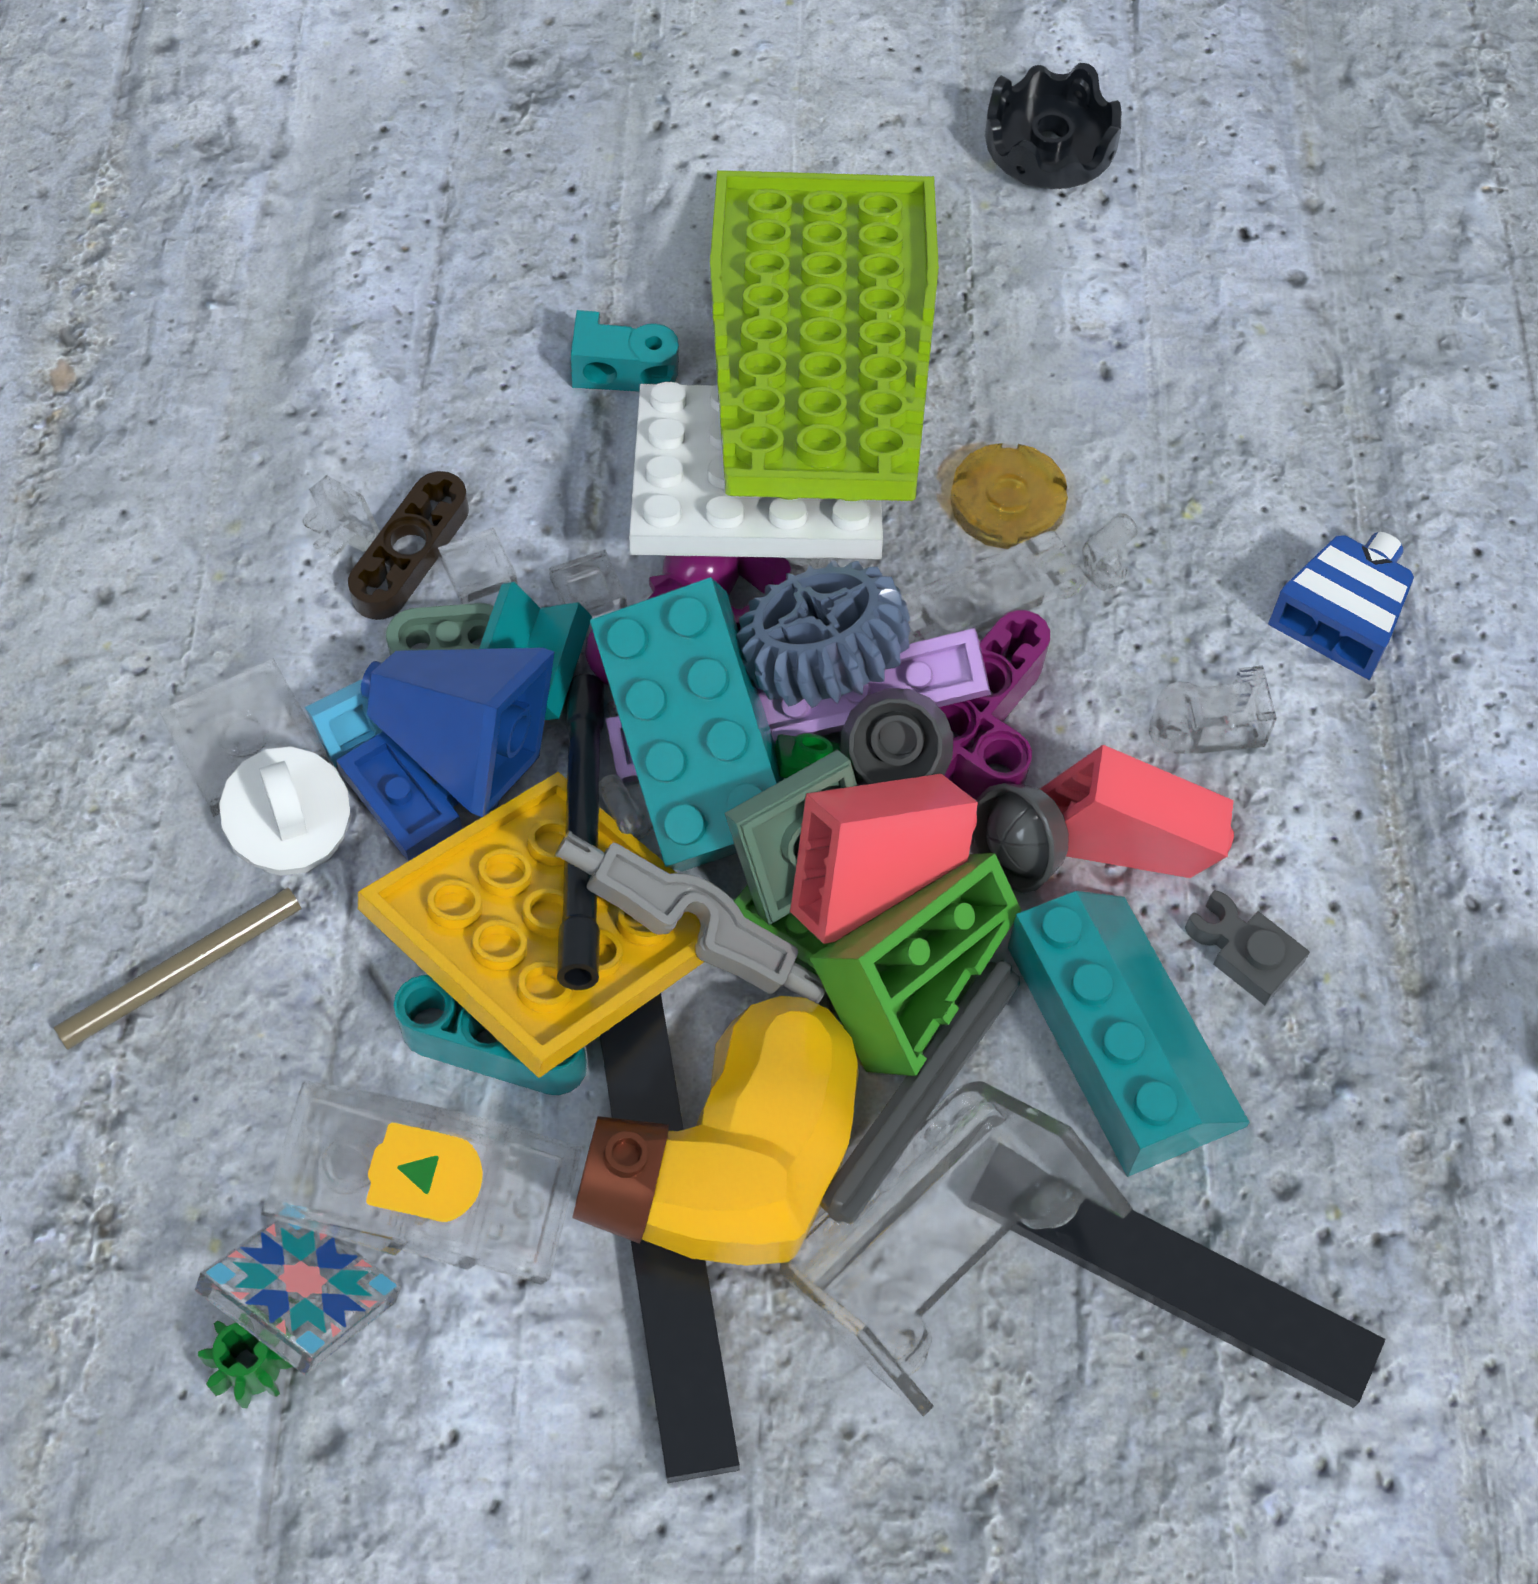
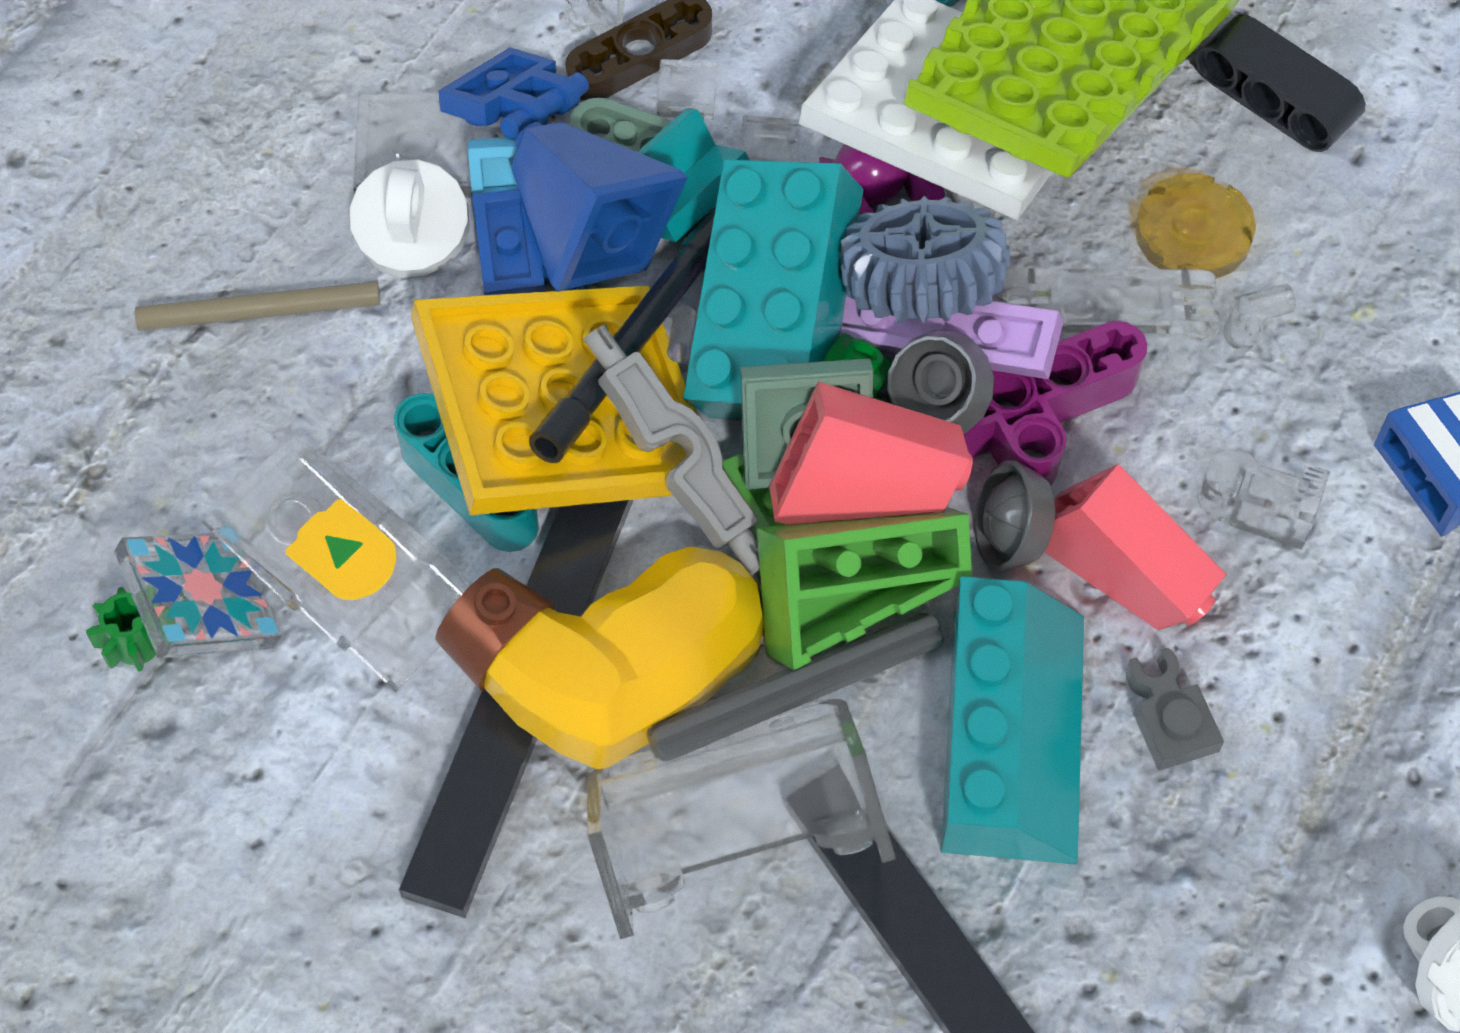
camera: 30 degrees right, 0 degrees up
none -> blue plate [438,47,589,139]
none -> black beam [1196,14,1366,152]

